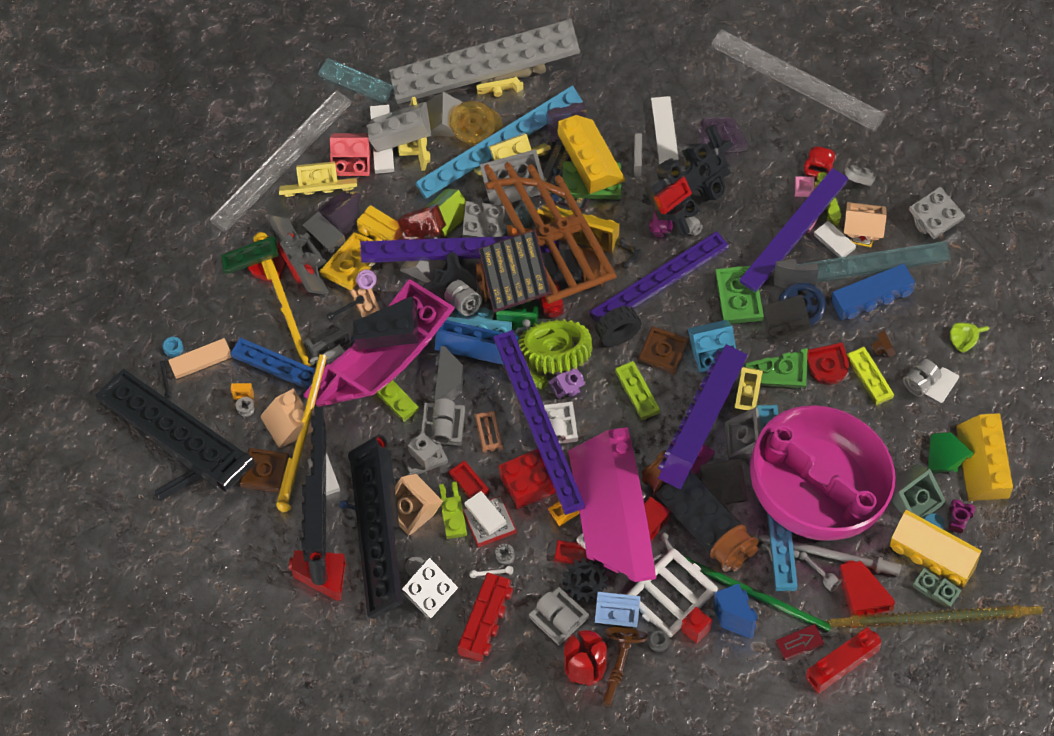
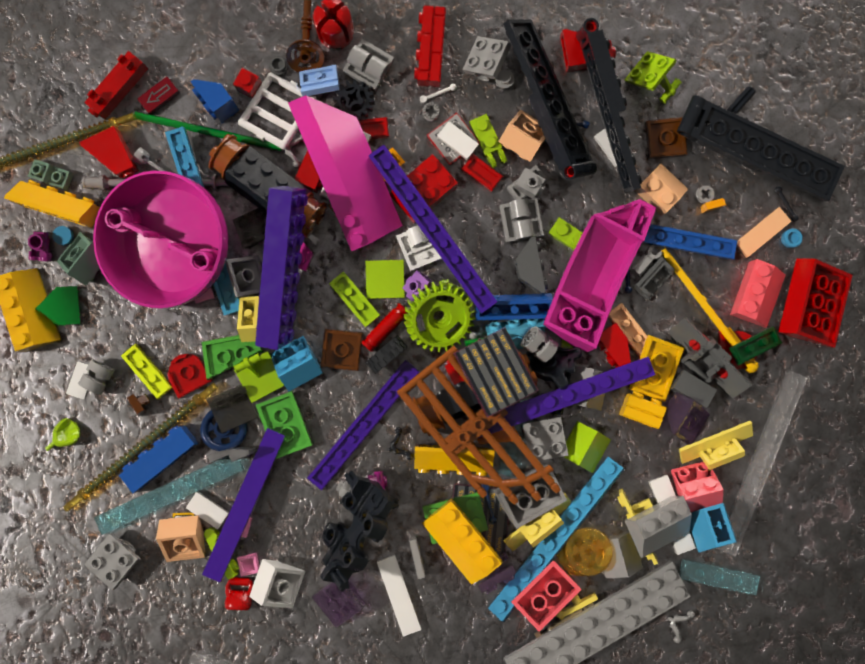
camera: 160 degrees right, 25 degrees up
yellow bar [276,355,327,512] -> none
black hinge [327,295,365,320] -> none
black wedge [353,296,418,350] -> none
lavender plate [356,269,376,289] -> none
clear red brick [397,204,446,240] -> none
nougat tile [475,410,503,453] -> none
red tile [653,176,692,214] -> none
light grey plate [842,165,875,186] -> none
none -> clear yellow hose [63,382,218,512]
none -> lime plate [233,351,284,403]
none -> white slope [249,559,306,609]
none -> red axle [362,303,407,352]
none -> lime tile [366,260,405,299]
none -> coral slope [511,560,582,632]
none -> red slope [597,323,631,368]
none -> lime plate [624,51,682,104]
none -> light grey piece [667,611,695,643]
none -> dark azure slope [690,503,737,552]
none -> coral slope [730,259,786,328]
none -> red slope [779,258,853,348]

